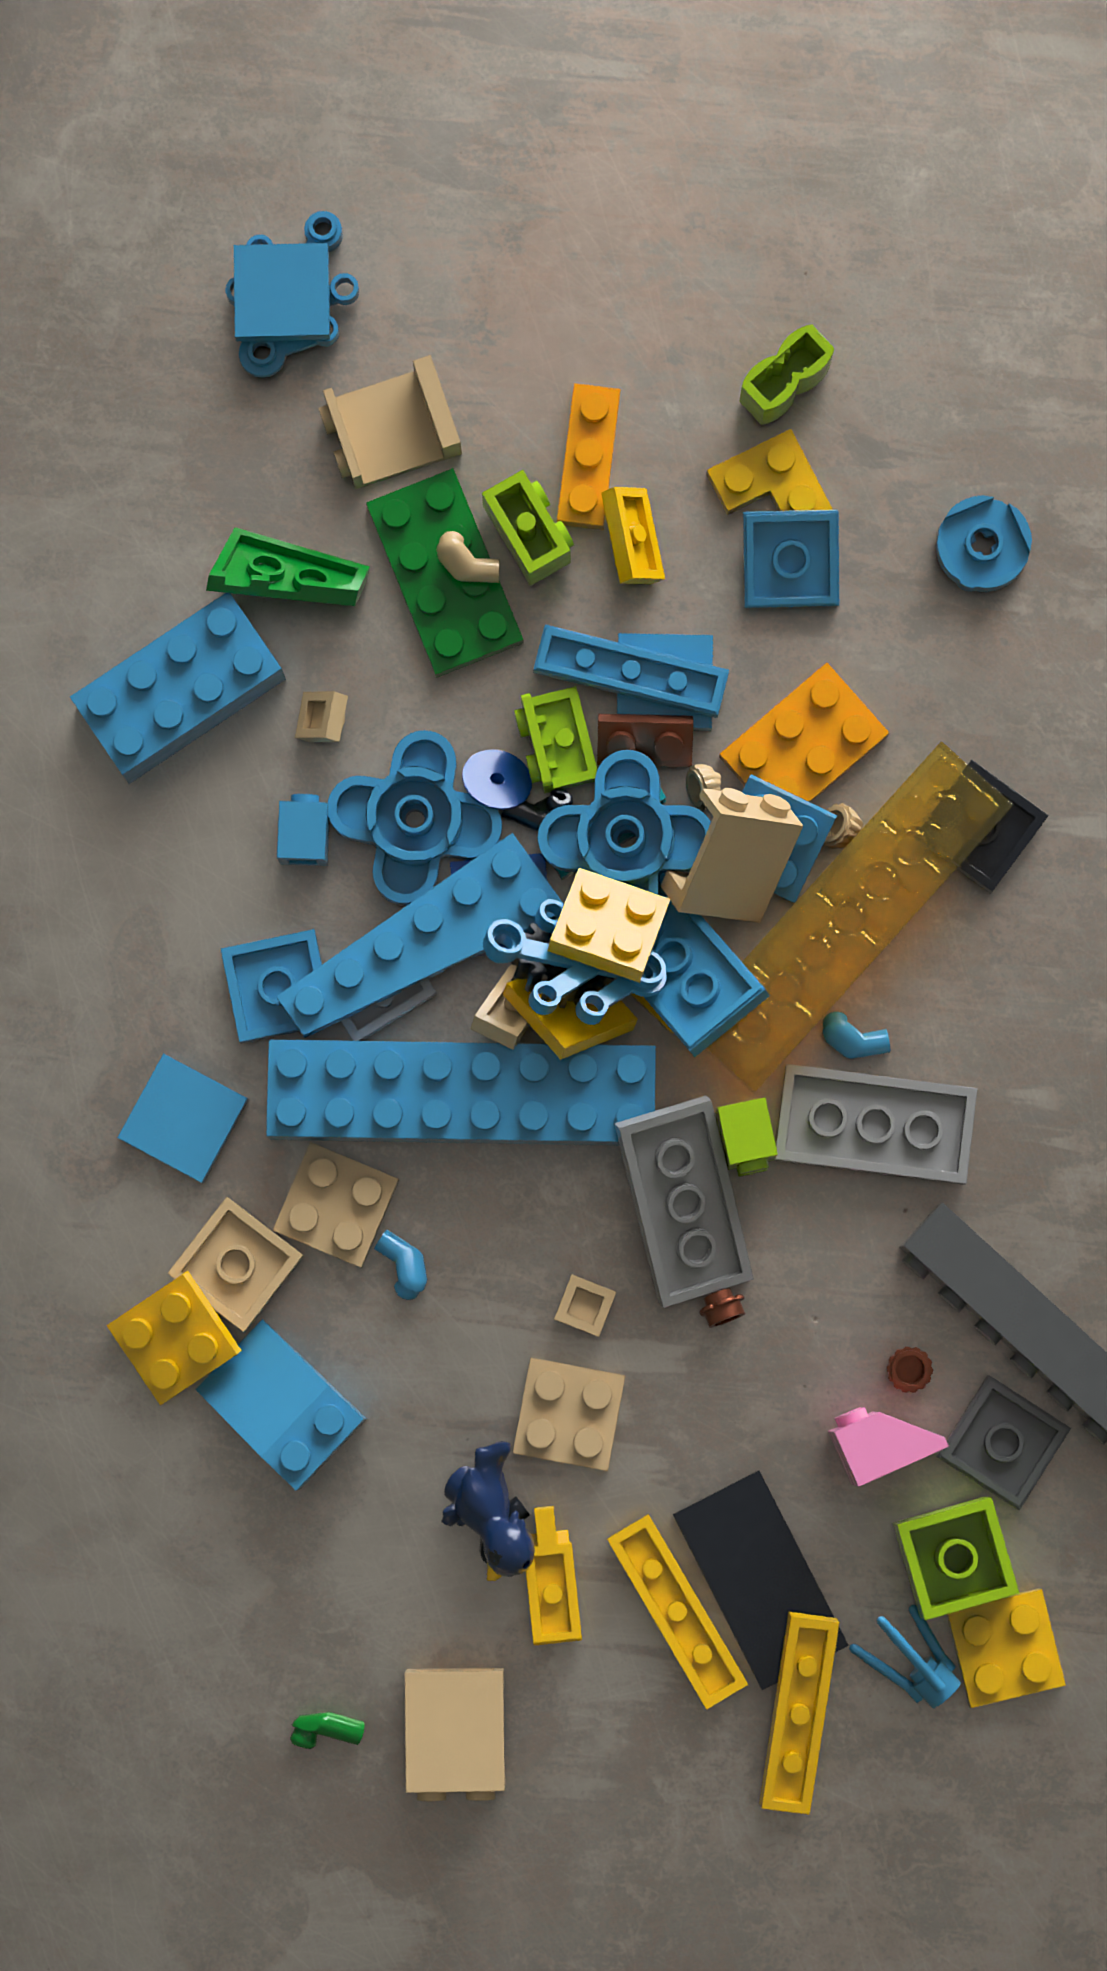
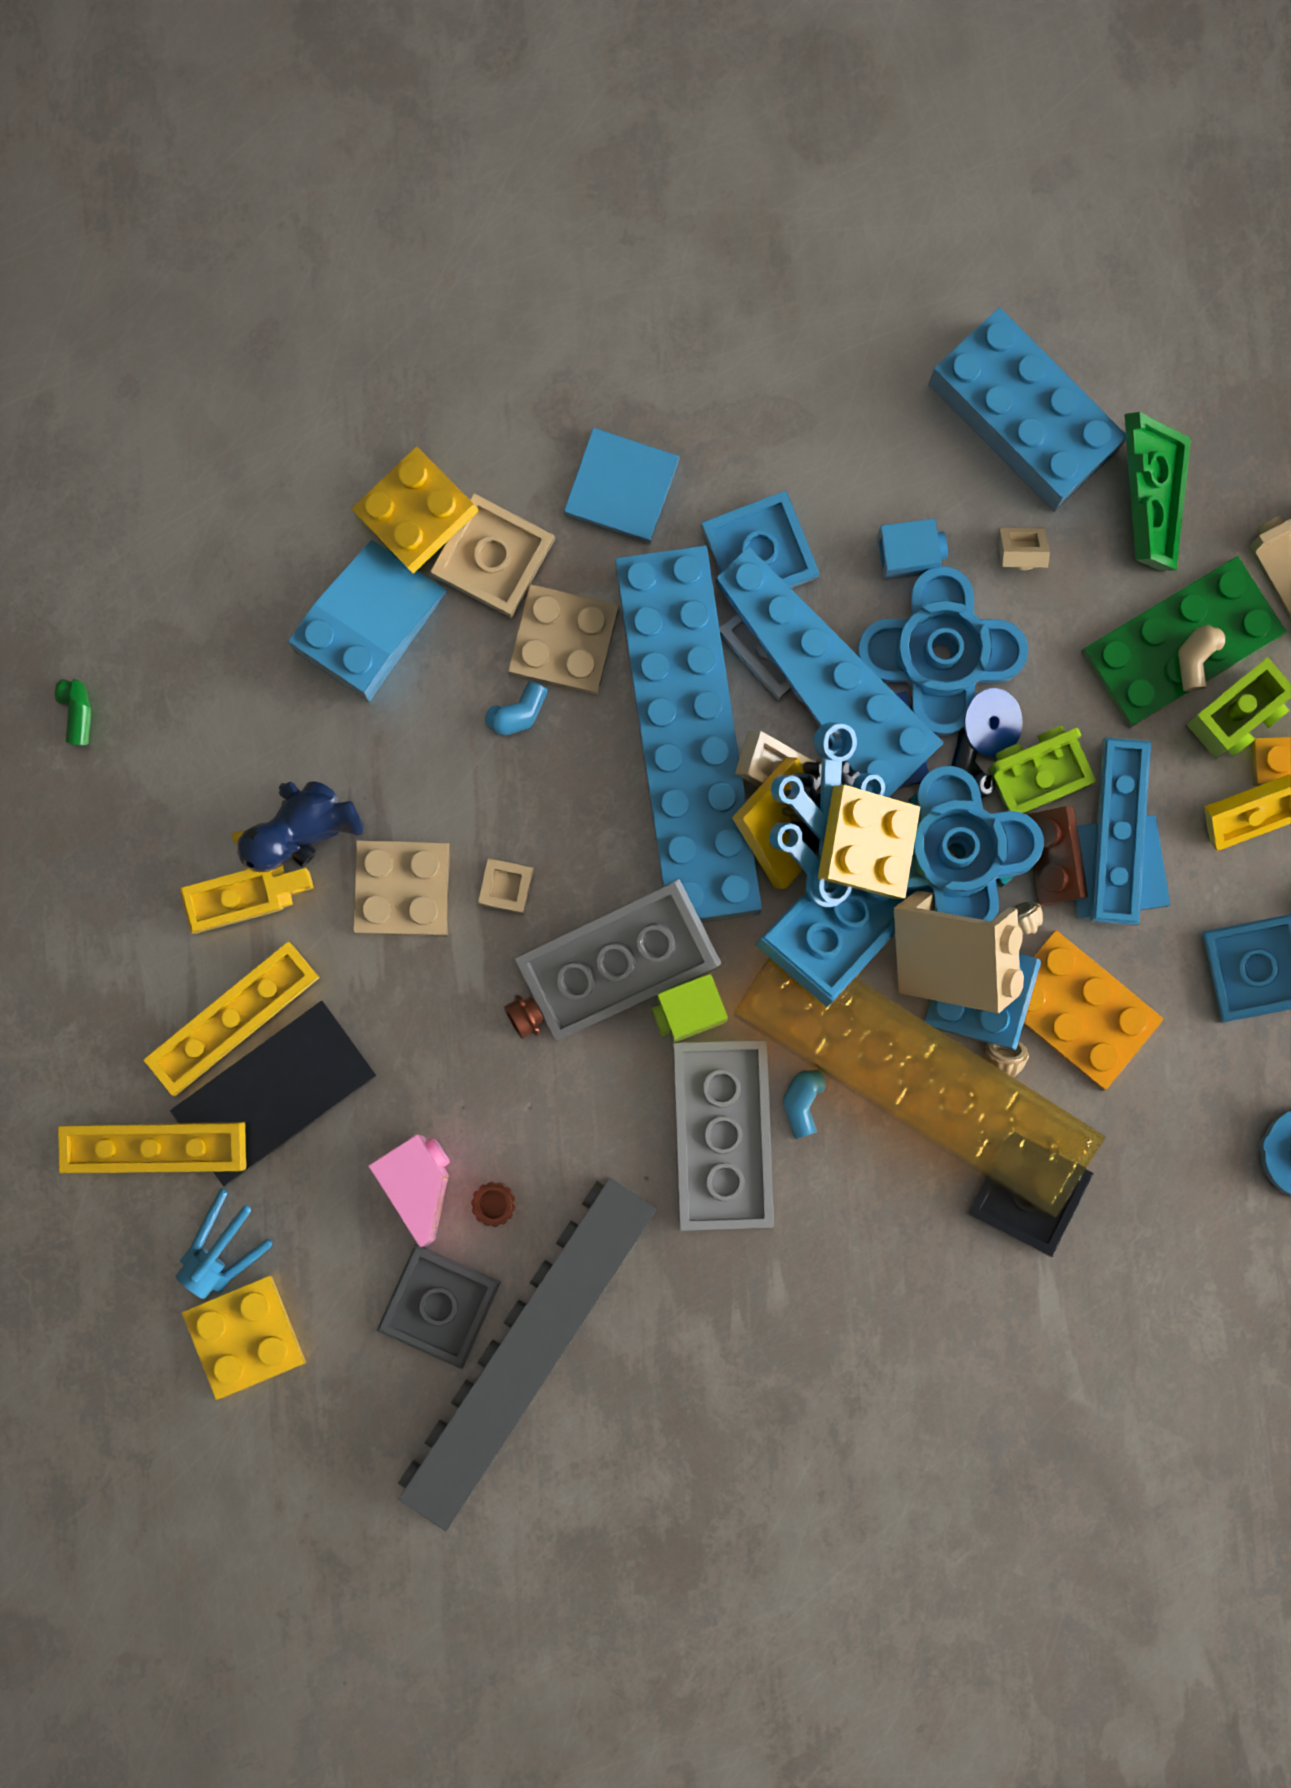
camera: 75 degrees right, 0 degrees up
tan panel [405,1668,505,1801] -> none
lime brick [892,1496,1020,1620] -> none

